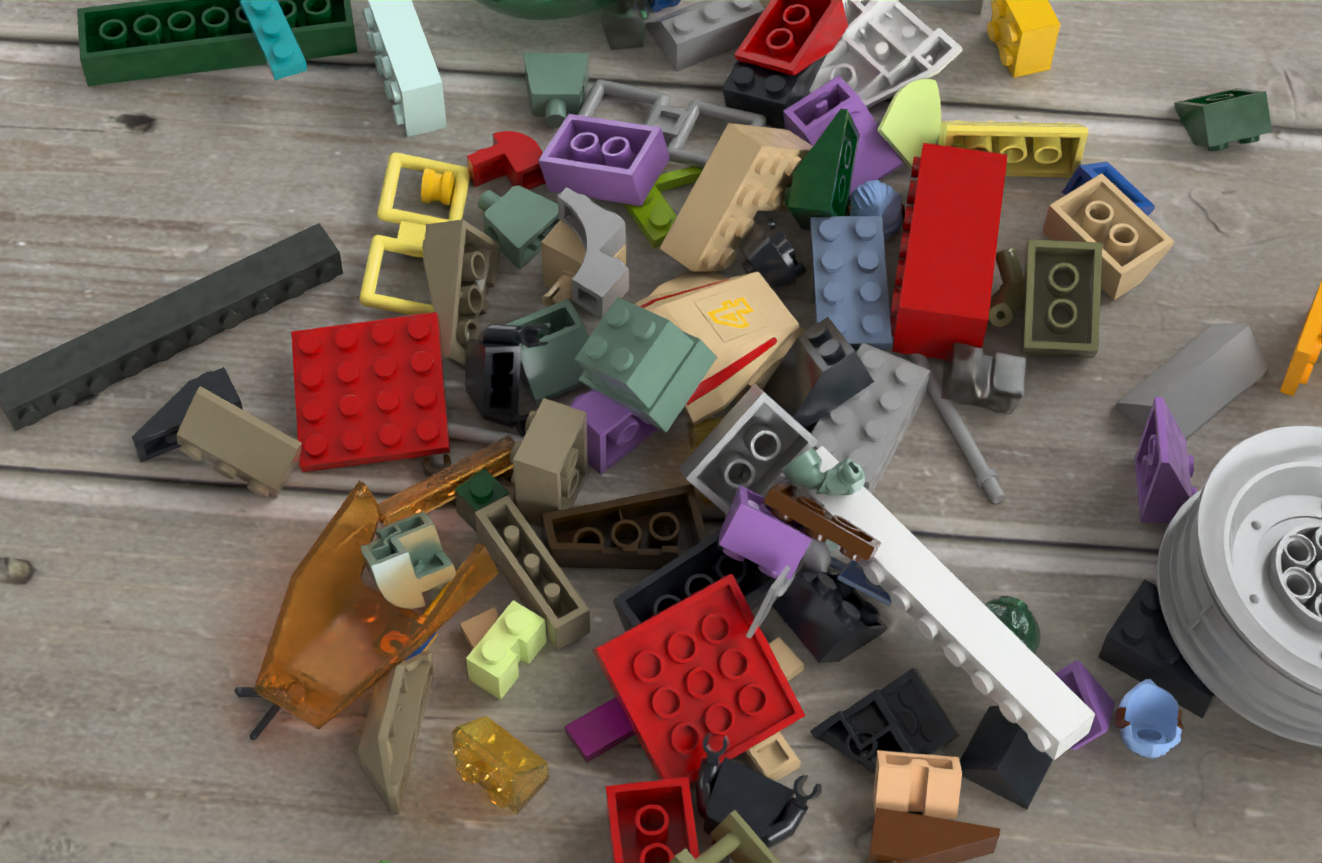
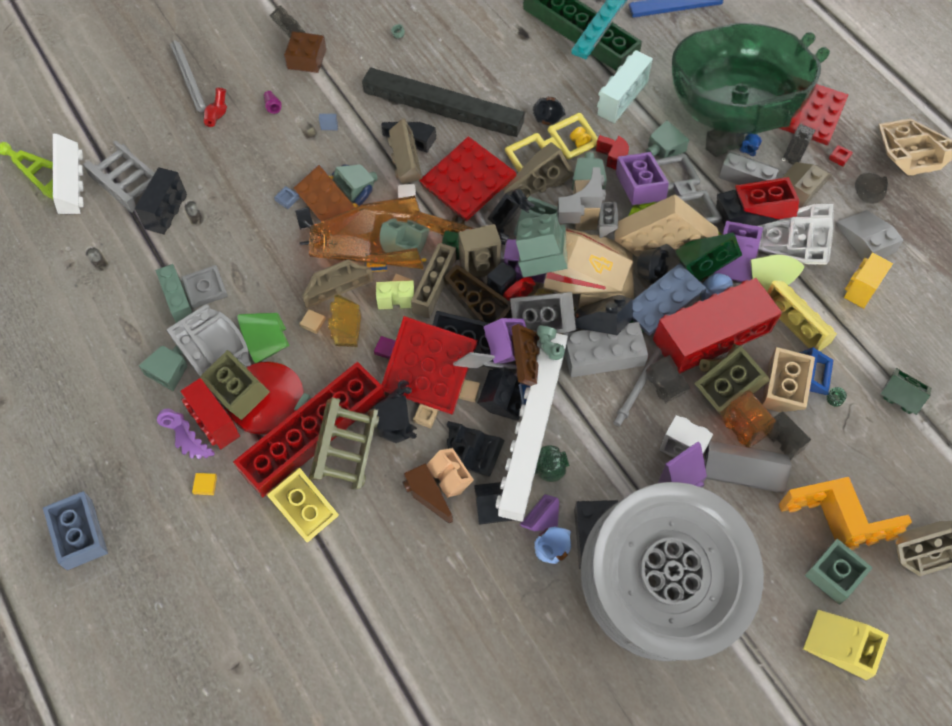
camera: 55 degrees right, 5 degrees up
none -> sand blue tile [274,186,299,209]
none -> dark orange plate [294,165,360,236]
none -> black sticker [295,207,314,230]
none -> tan tile [300,310,326,334]
none -> sand blue tile [319,114,338,130]
none -> sand green torso [330,164,378,208]
none -> white tile [398,184,416,203]
none -> black brick [487,262,516,296]
none -> red tile [503,277,536,302]
none -> black hair [532,96,566,126]
none -> light grey slope [599,202,618,238]
none -> white brick [659,415,713,458]
none -> clear orange brick [723,390,776,448]
none -> clear smoke brick [763,410,811,460]
none -> clear green bush [826,387,847,407]

